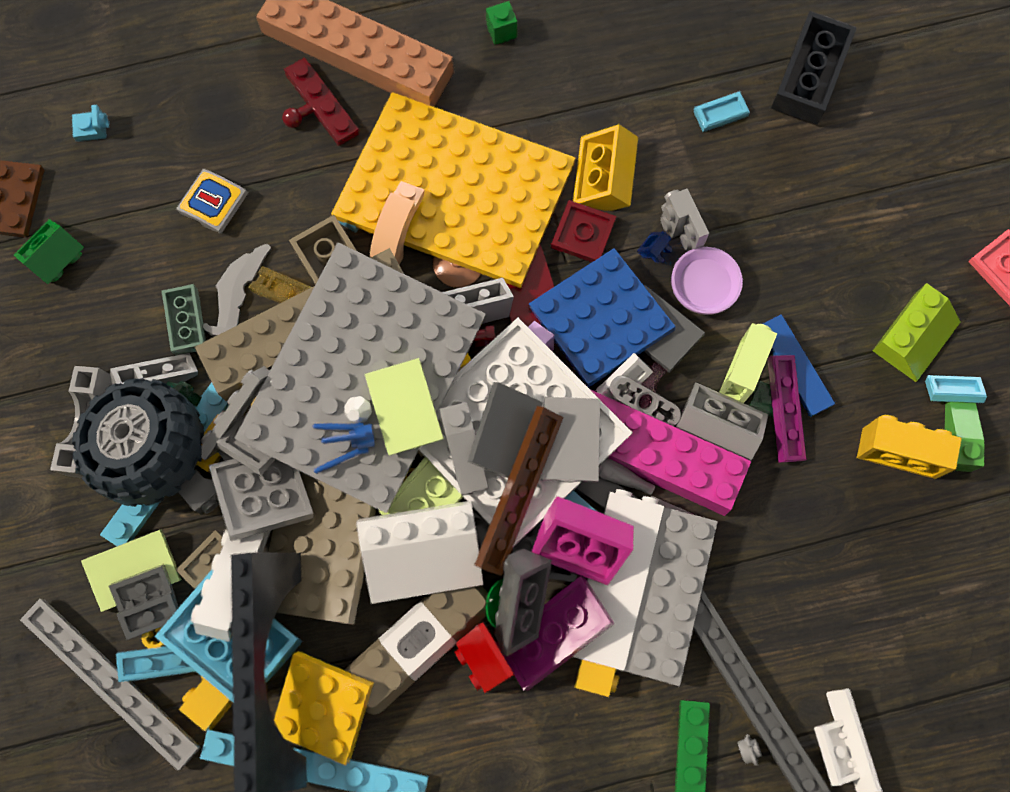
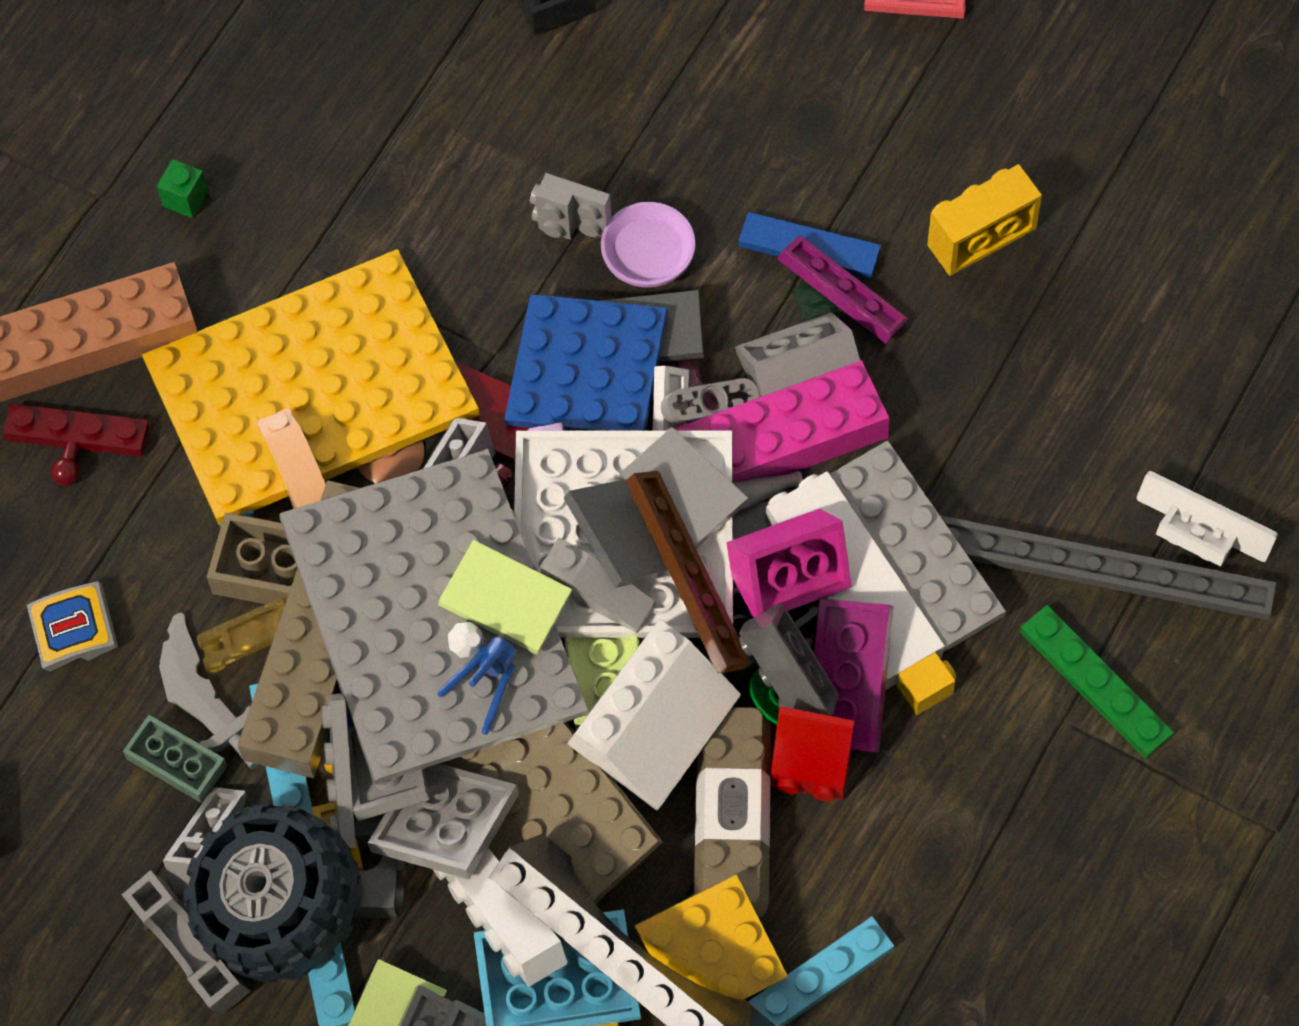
camera: 45 degrees left, 10 degrees down
dark tan plate [176,530,223,589] -> none
dark red plate [551,200,616,262] -> none
yellow slope [573,124,638,211] -> none
clear blue tile [637,231,673,263] -> none
medium azure tile [693,91,750,132] -> none
yellowish green window [719,323,777,403] -> none
light grey plate [738,734,762,766] -> none
lime slope [873,283,960,382] -> none
medium azure tile [925,375,987,403] -> none
bright green slope [945,401,984,472] -> none

